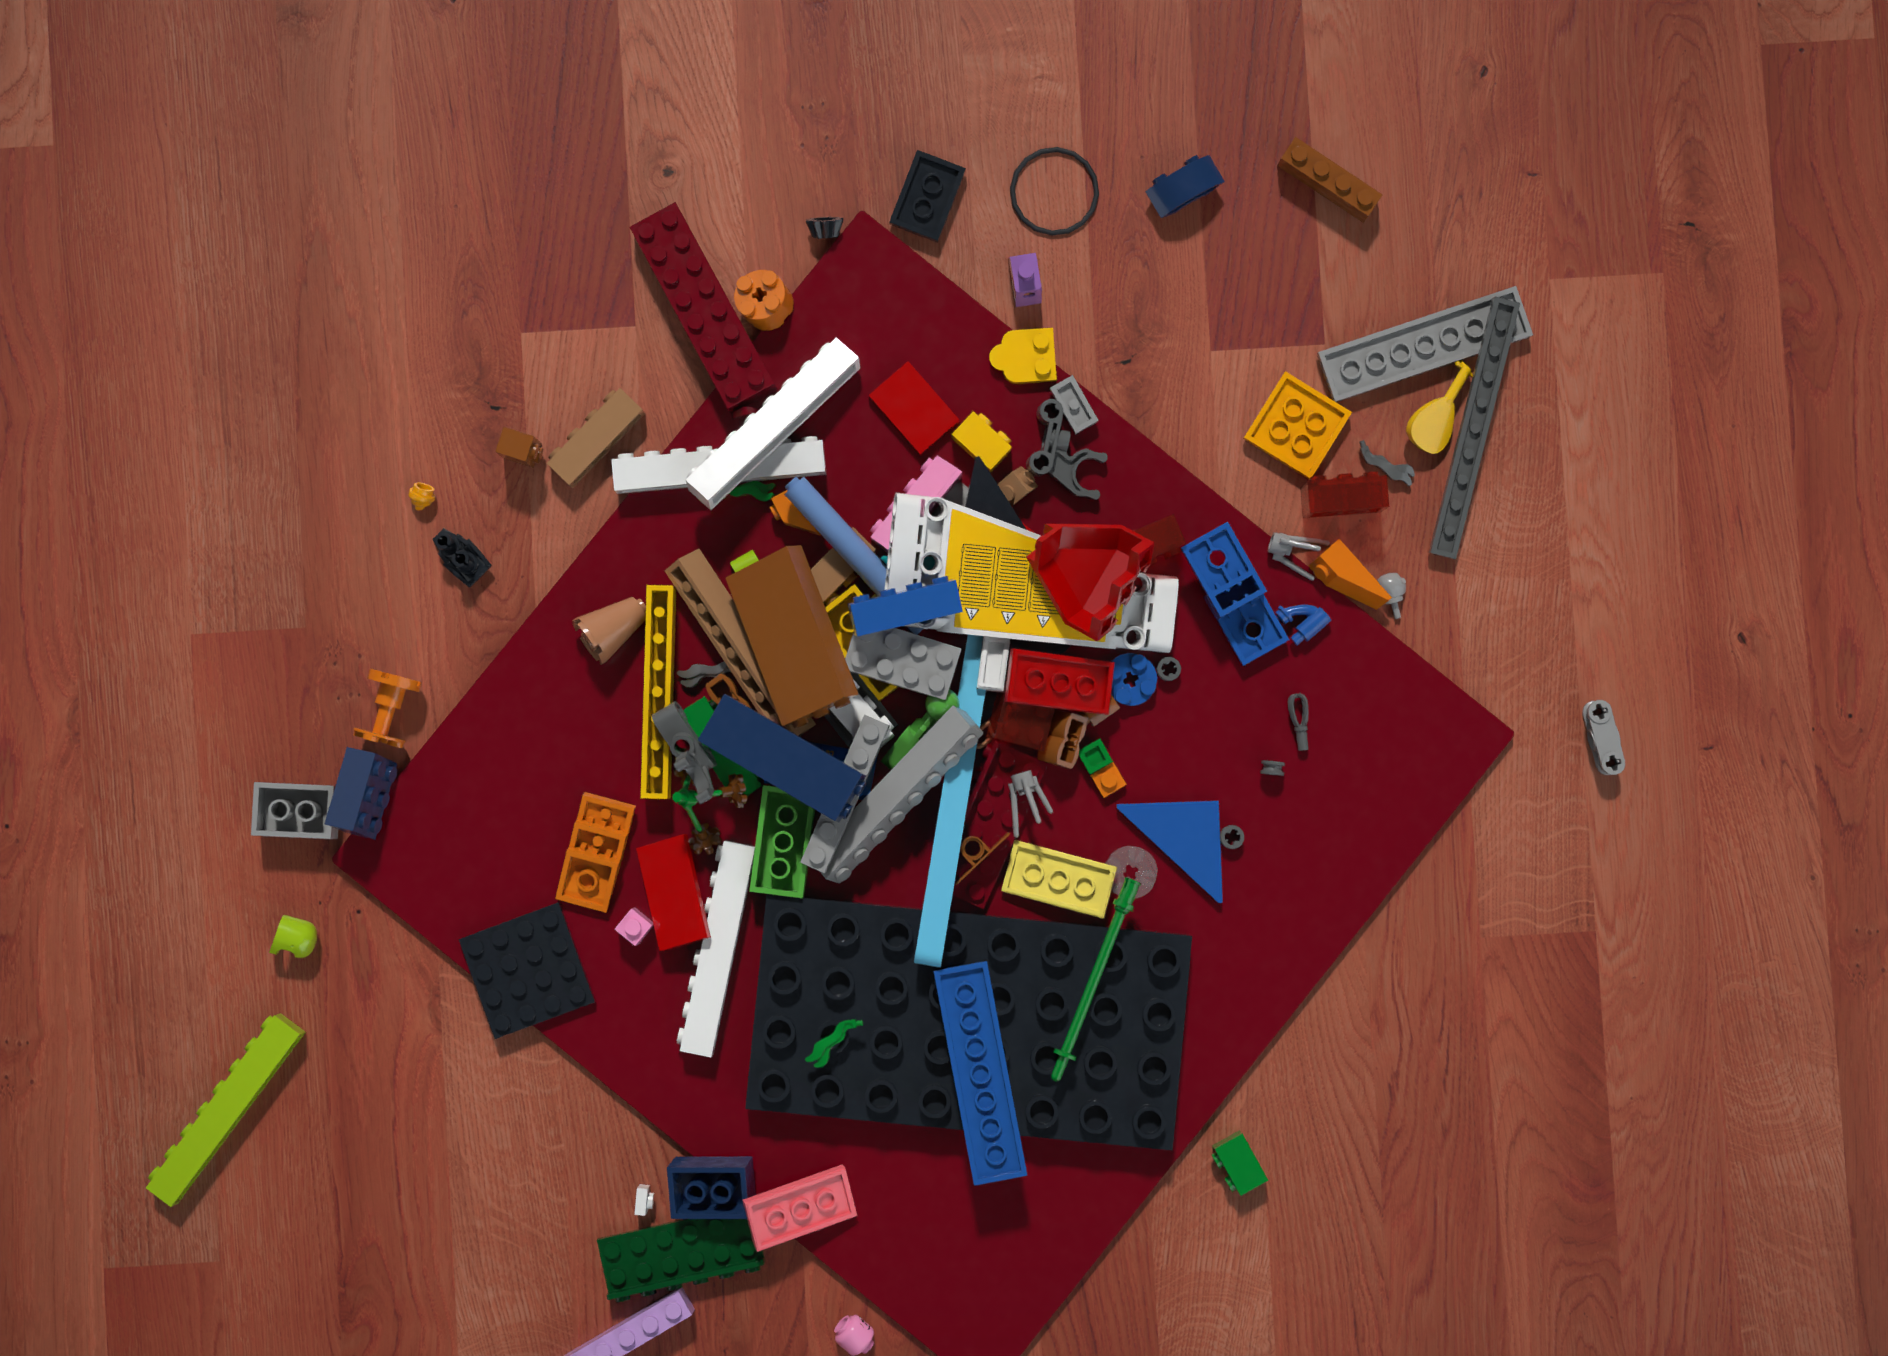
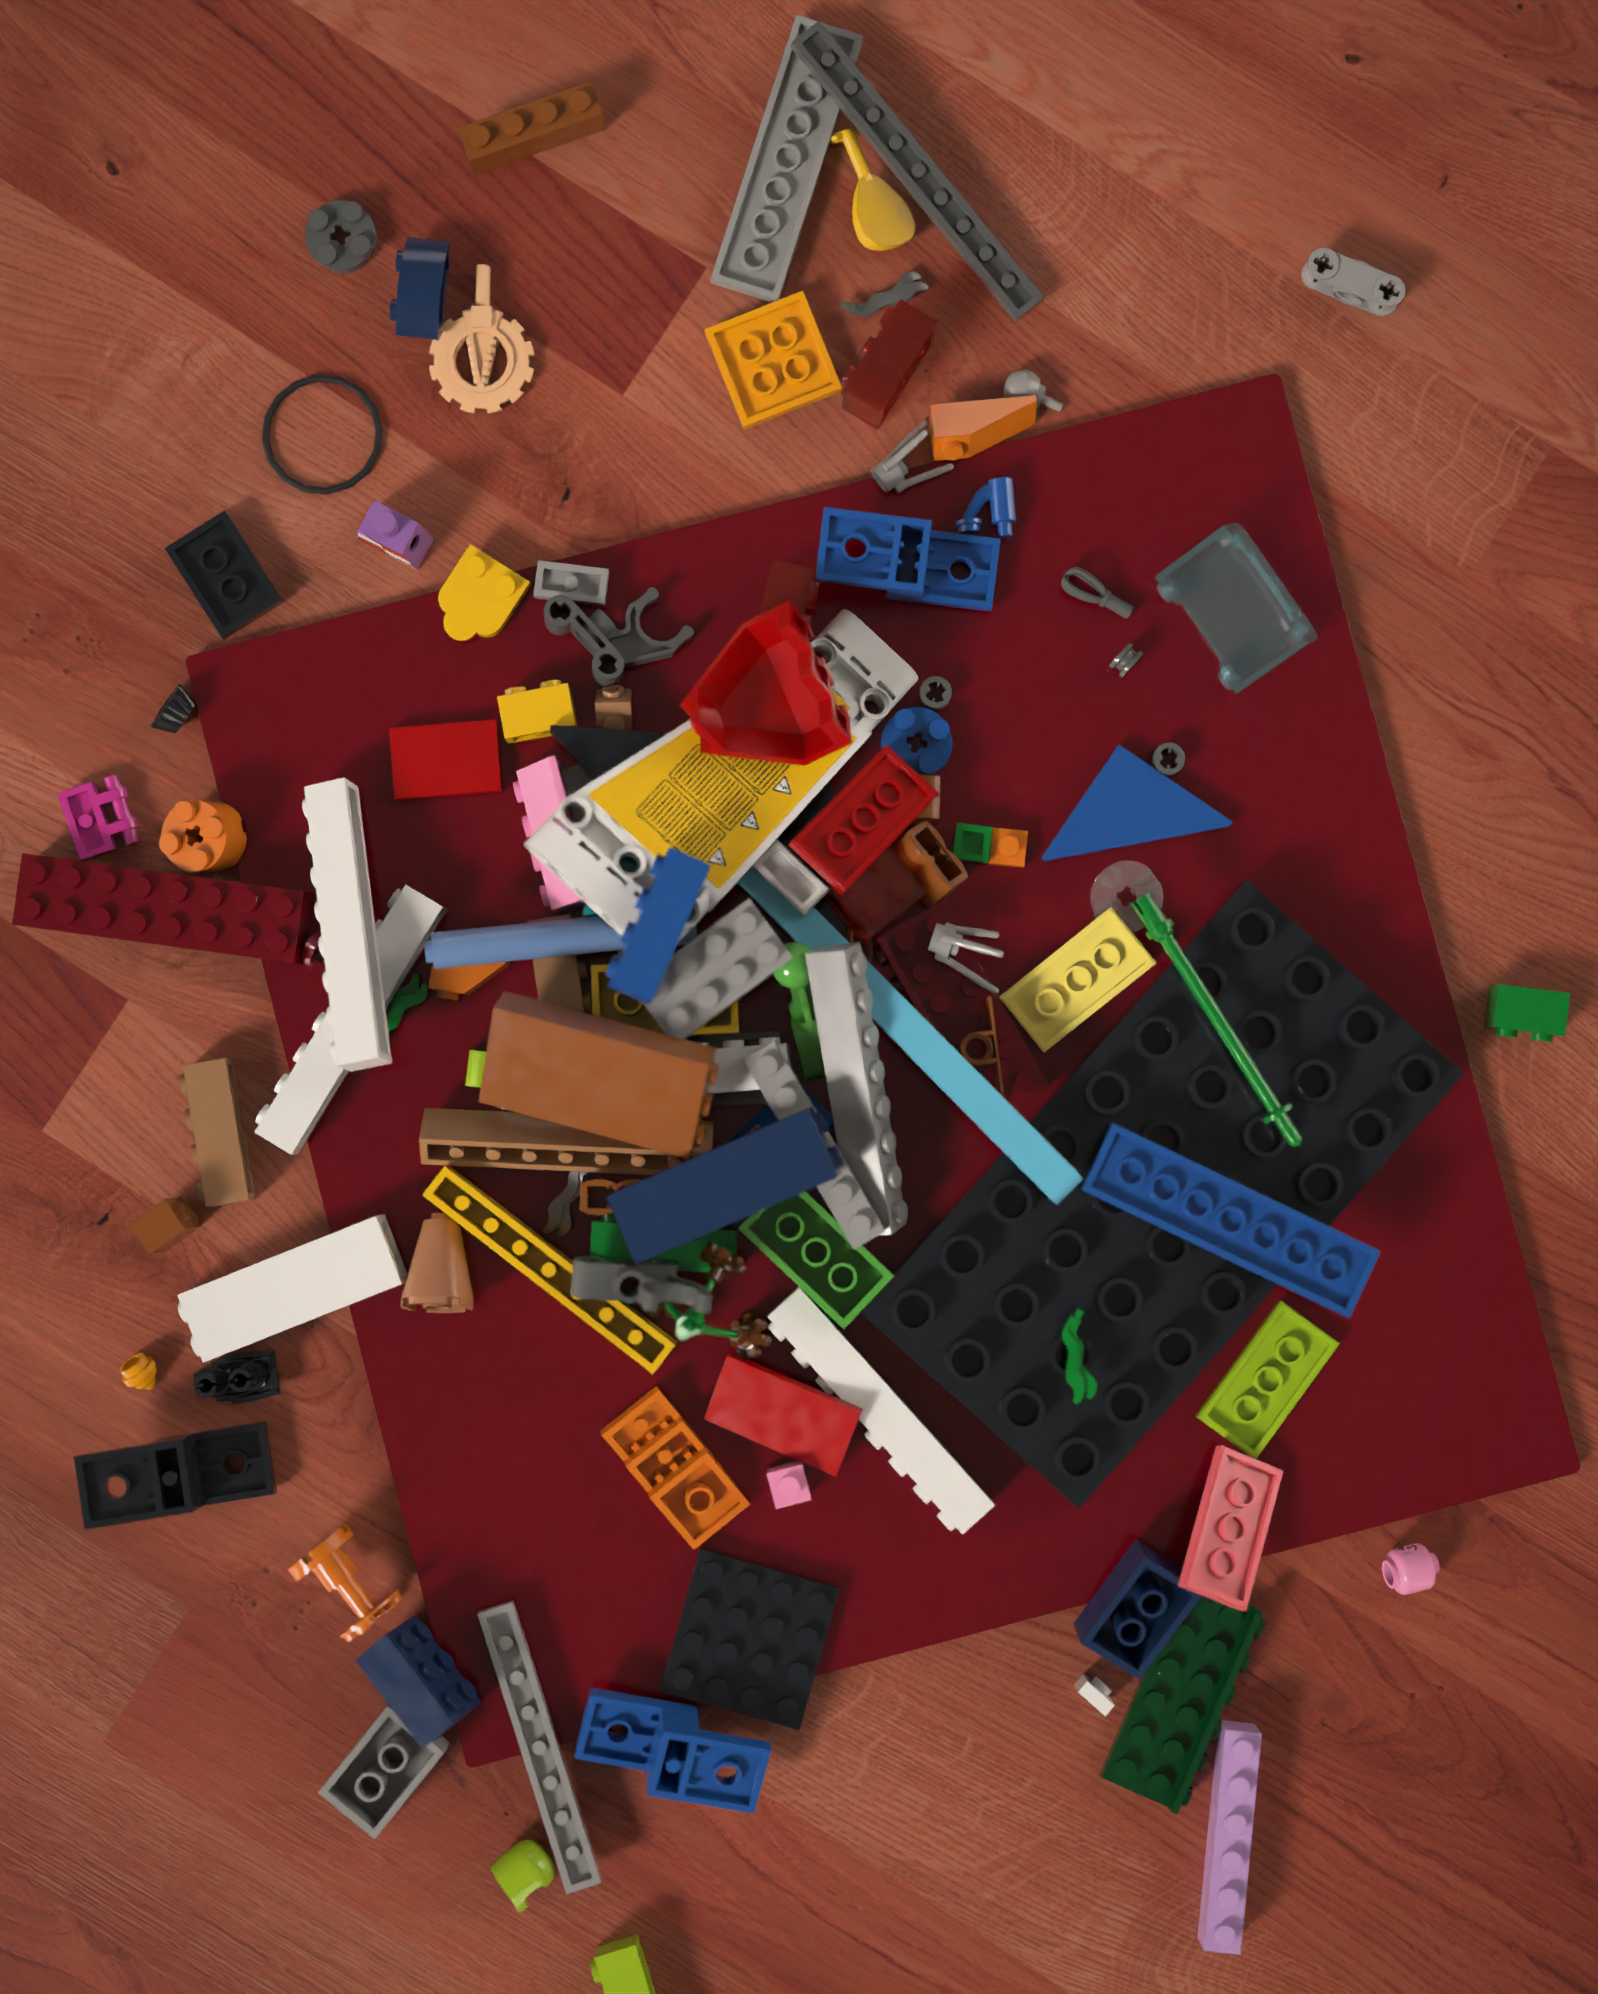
camera: 55 degrees left, 0 degrees up
none -> dark pink plate [57,775,140,862]
none -> black bracket [74,1421,277,1530]
none -> white brick [177,1214,408,1362]
none -> dark grey plate [305,200,377,274]
none -> light nougat bar [429,264,534,414]
none -> light grey plate [477,1600,602,1894]
none -> blue bracket [574,1687,771,1814]
none -> clear light blue windscreen [1155,522,1318,694]
none -> lime tile [1195,1300,1340,1459]

